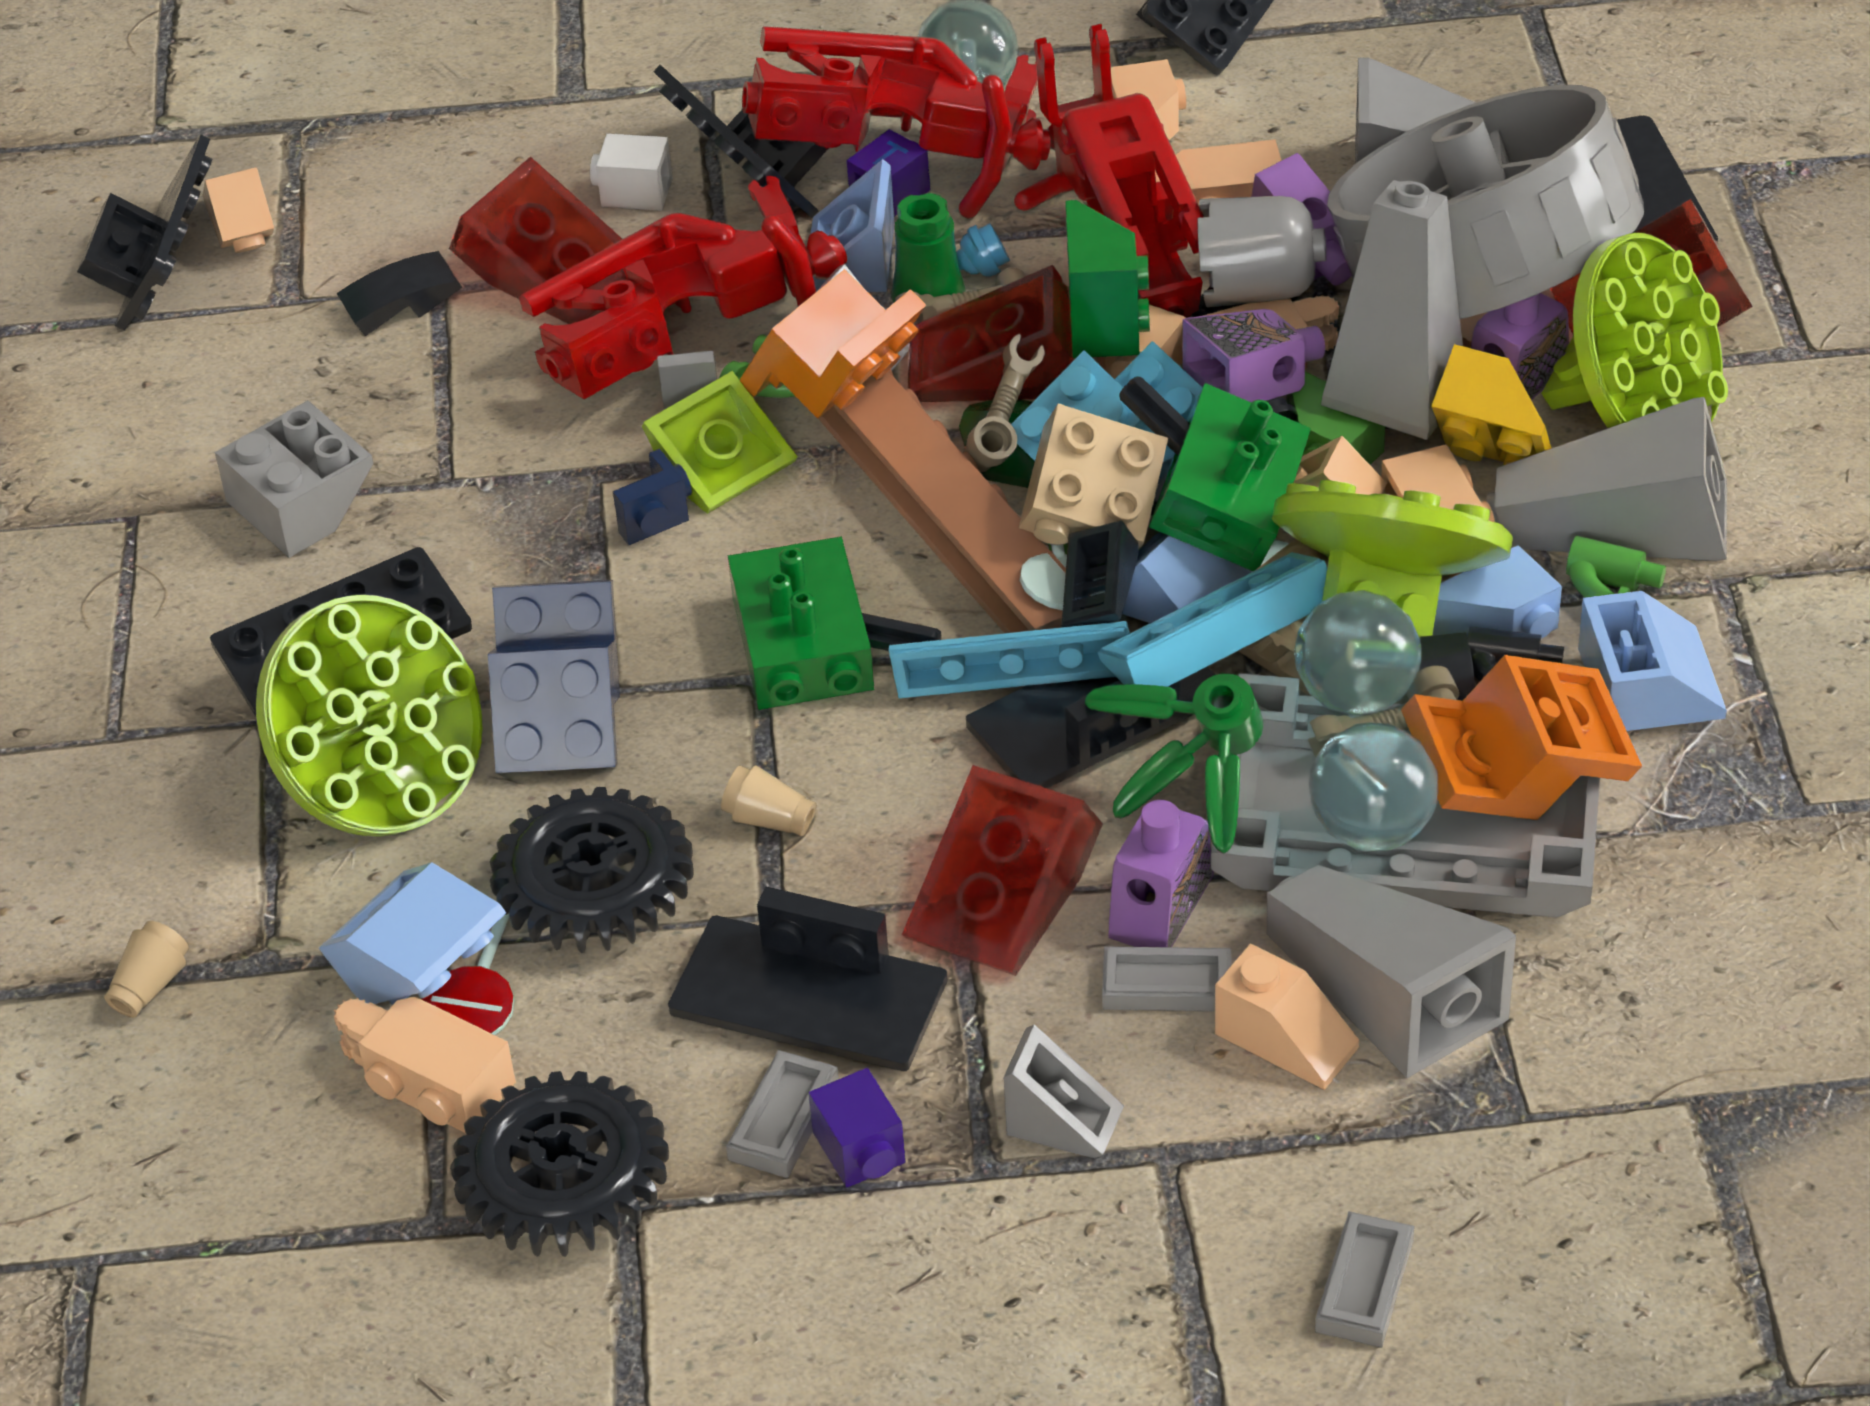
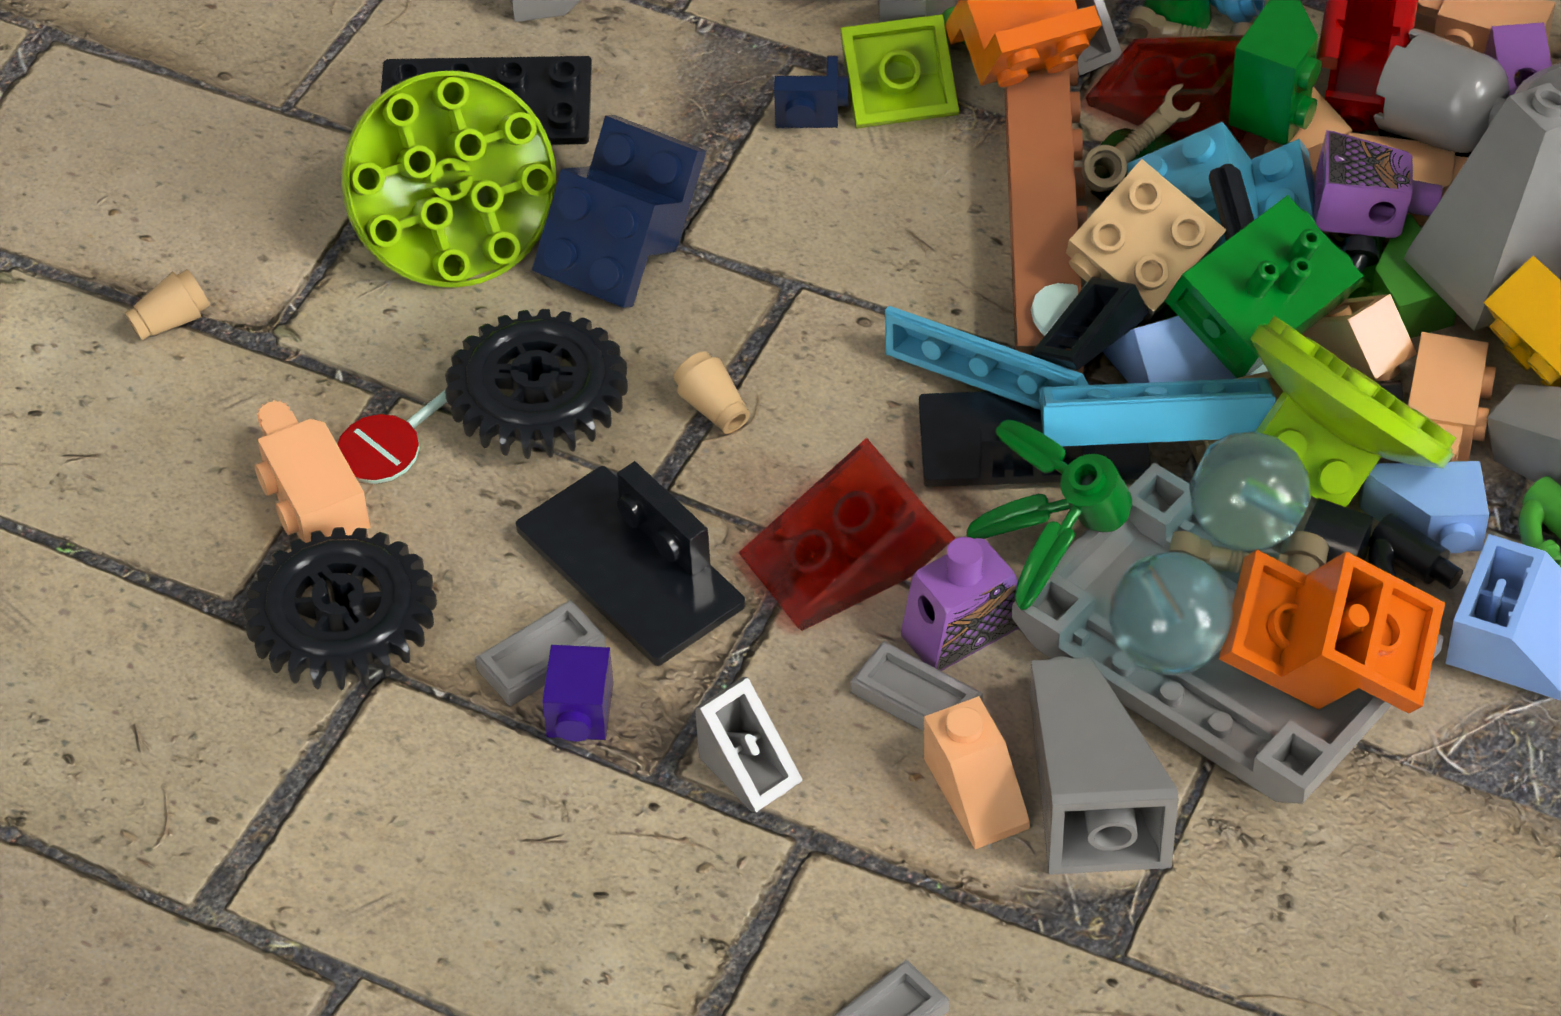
camera: 30 degrees right, 5 degrees up
light blue slope [319,862,506,1005] -> none
green piece [727,536,942,710] -> none

